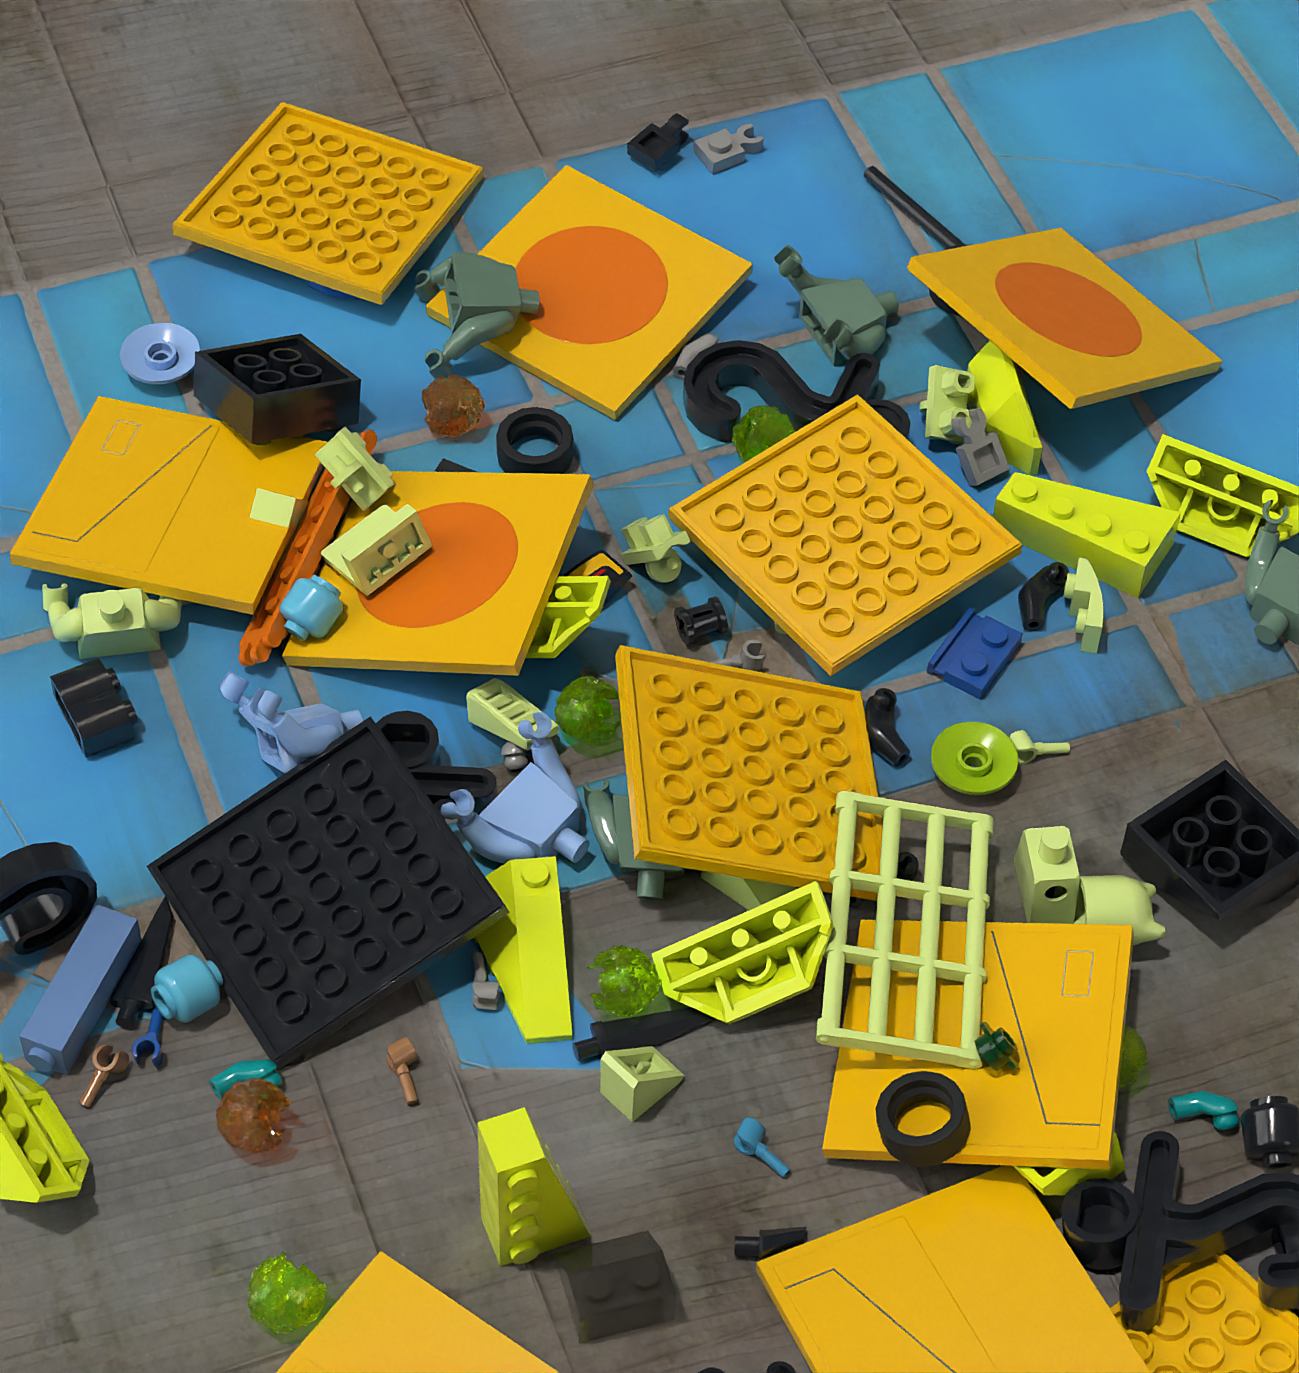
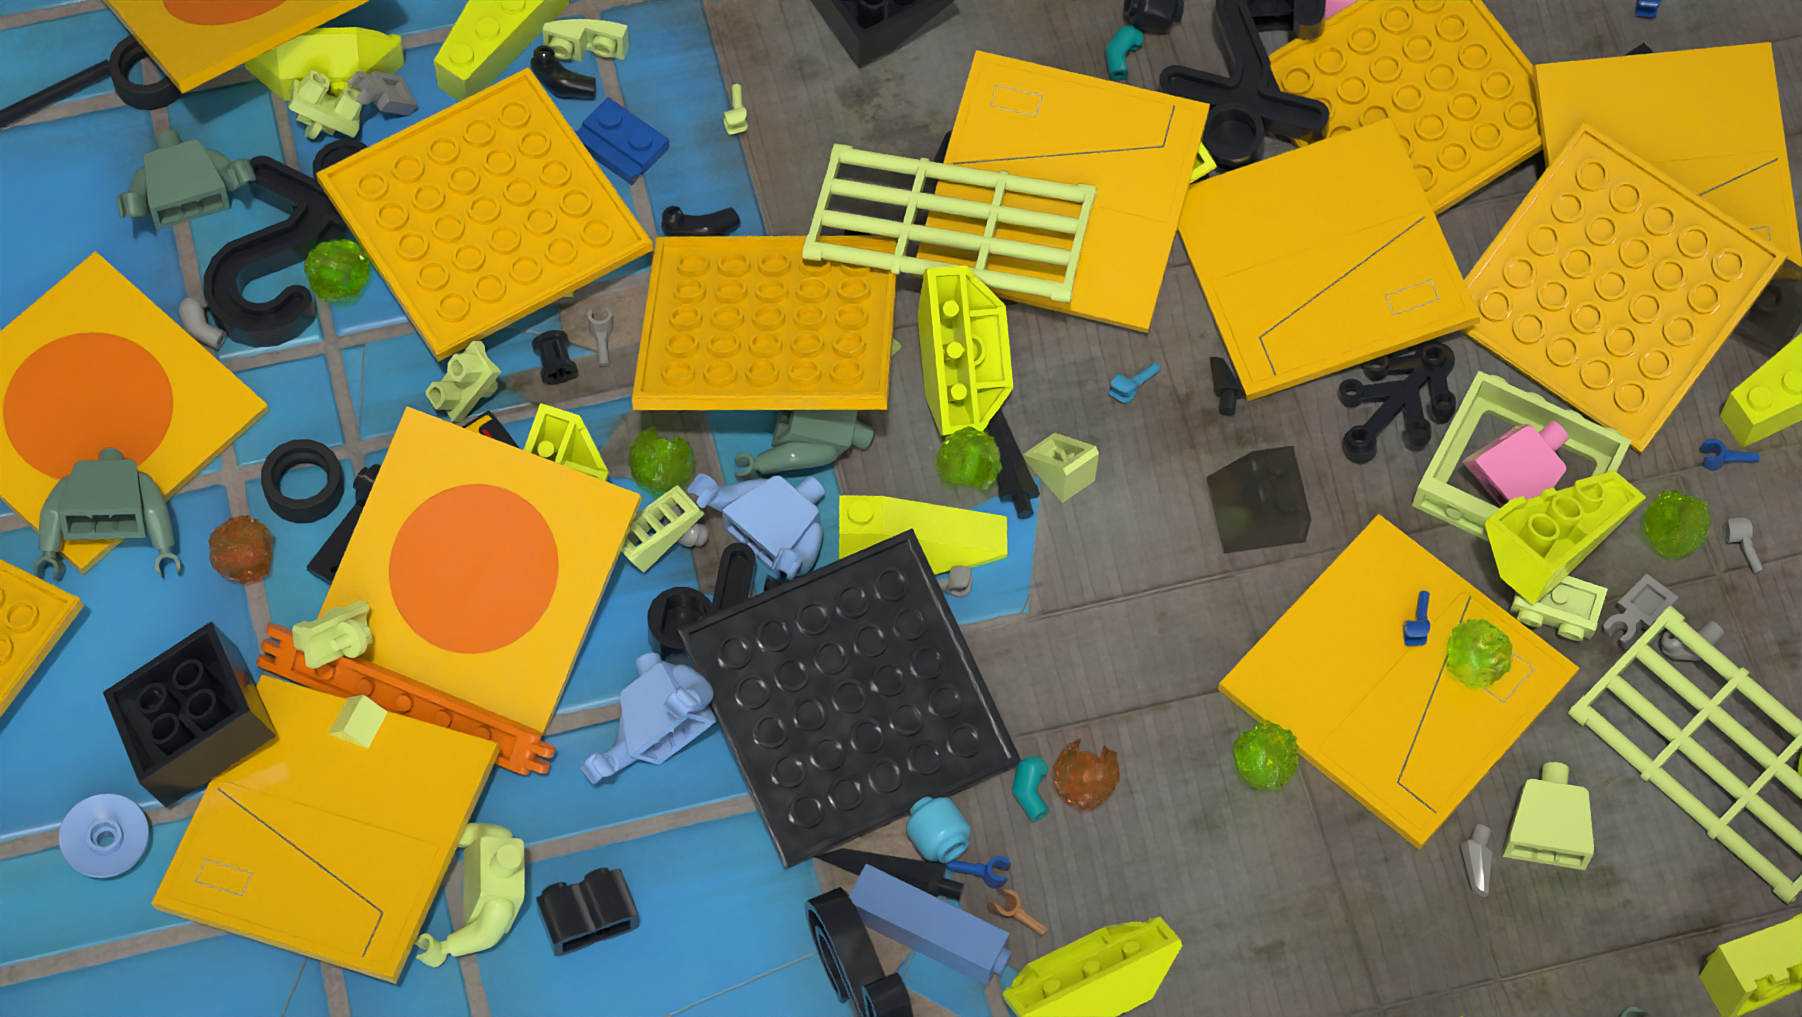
camera: 85 degrees left, 10 degrees up
medium azure head [279,575,343,641] -> none
yellowish green bracket [321,504,433,596] -> none
medium nougat hand [387,1037,418,1105] -> none
neon yellow wedge [477,1107,591,1267] -> none
black tyre [875,1071,971,1167] -> none
lime dish [931,722,1018,795] -> none
dark green plate [974,1021,1019,1071] -> none
yellowish green torso [1014,826,1080,924] -> none
yellowish green piece [1074,875,1166,946] -> none

